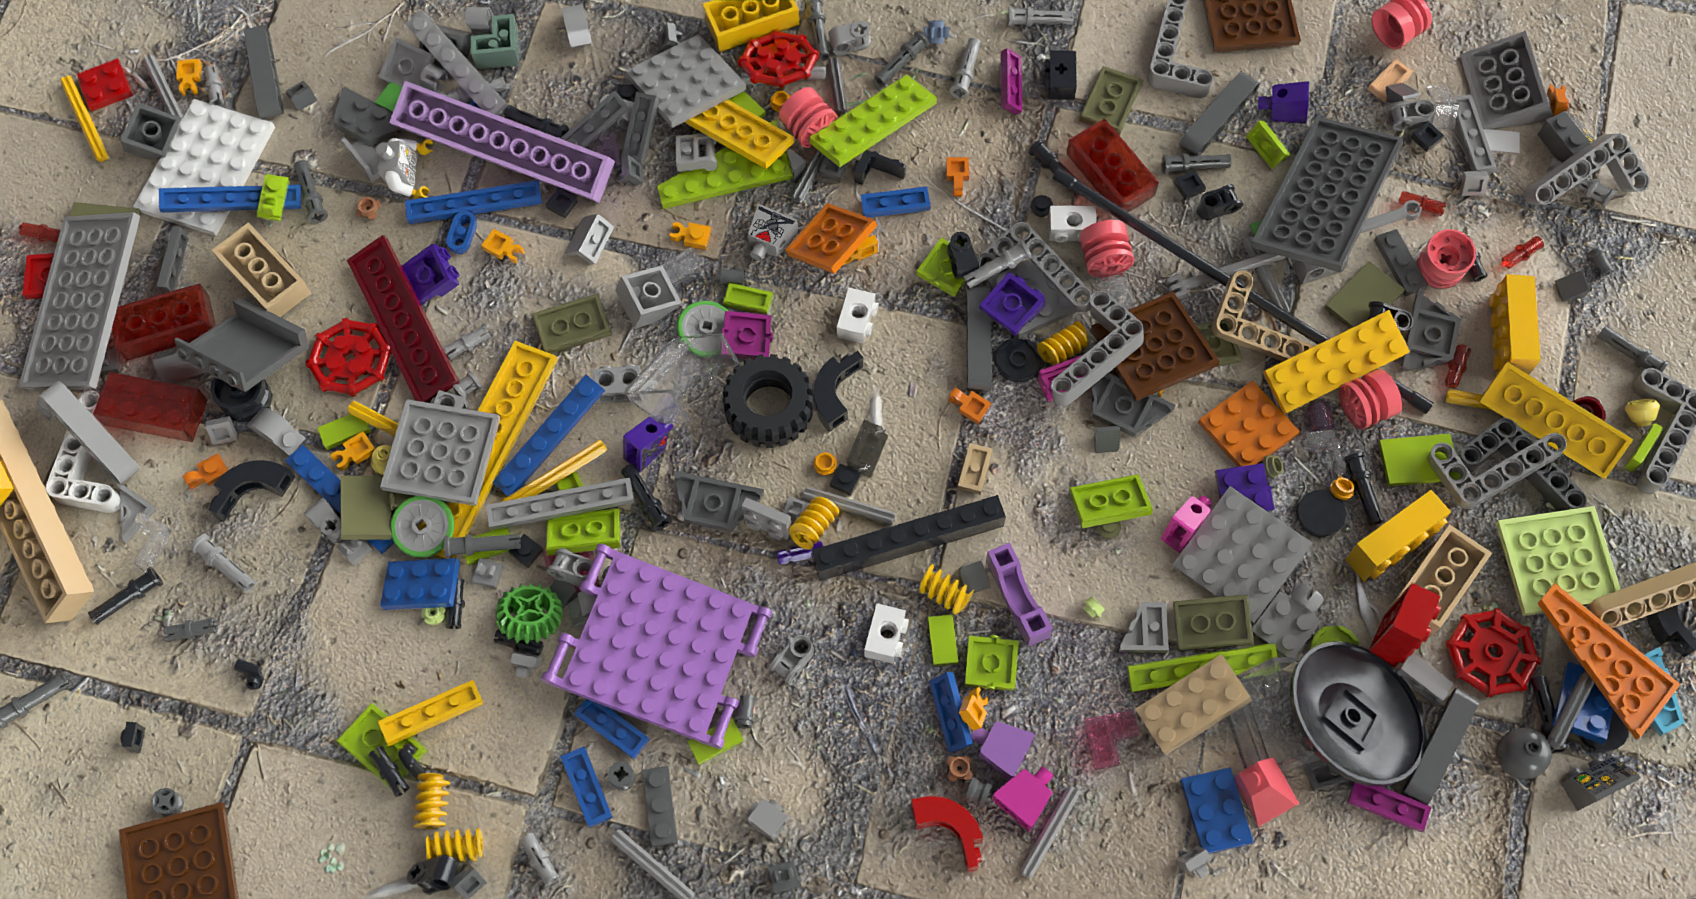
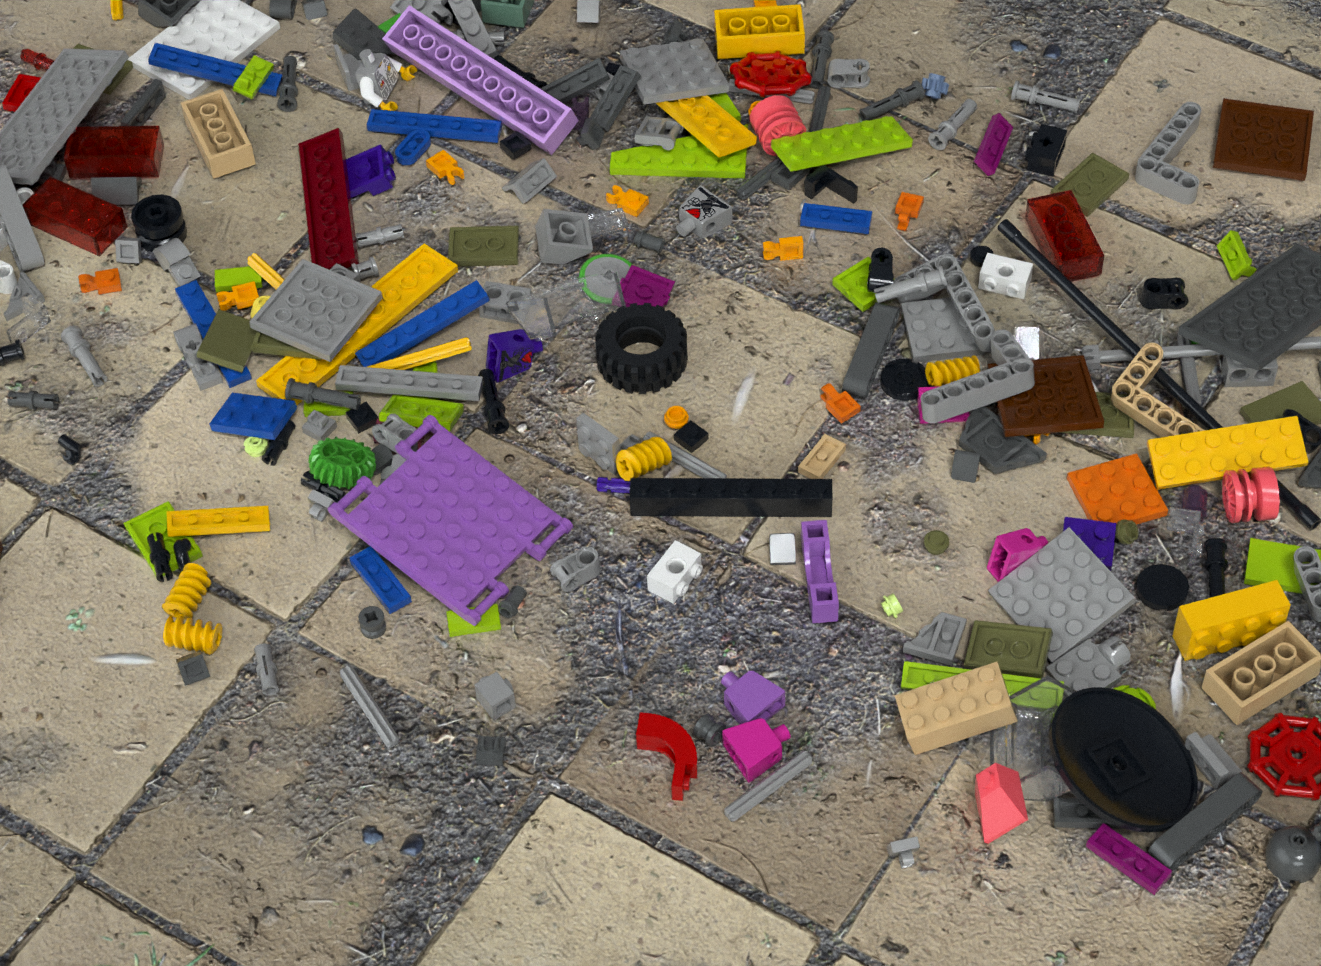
camera: 20 degrees right, 15 degrees down
dark grey panel [174,297,309,392] -> none
black arch [208,460,295,522] -> none
red plate [305,318,392,397] -> none
nougat plate [355,197,381,220] -> none
light grey wheel [390,496,454,558] -> none
black piece [406,855,458,895] -> none
blue plate [560,746,613,828] -> none
dark grey plate [643,766,678,848] -> none
dark grey wing [674,471,764,532] -> none
lime tile [723,283,773,315] -> none
orange plate [785,203,877,274] -> none
dark grey slope [787,148,806,182] -> none
black arch [814,351,863,432] -> none
white brick [837,288,879,344] -> none
clear smoke hinge [847,419,888,478] -> none
yellow piece [919,564,974,615] -> none
lime tile [928,614,958,667] -> none
blue plate [929,672,973,753] -> none
nougat plate [946,755,973,782] -> none
light orange plate [959,687,988,731] -> none
lime plate [965,635,1019,691] -> none
dark purple plate [979,272,1045,336] -> none
black pin [1028,139,1079,197] -> none
lime tile [1069,474,1153,528] -> none
coral wheel [1079,220,1135,278] -> none
clear pink plate [1083,710,1139,771] -> none
dark grey pin [1161,153,1231,174] -> none
black plate [1174,170,1206,200] -> none
dark grey beam [1179,71,1260,156] -> none
blue plate [1180,767,1254,854] -> none
dark purple torso [1258,81,1309,124] -> none
light orange plate [1330,477,1354,500] -> none
red brick [1369,583,1441,668] -> none

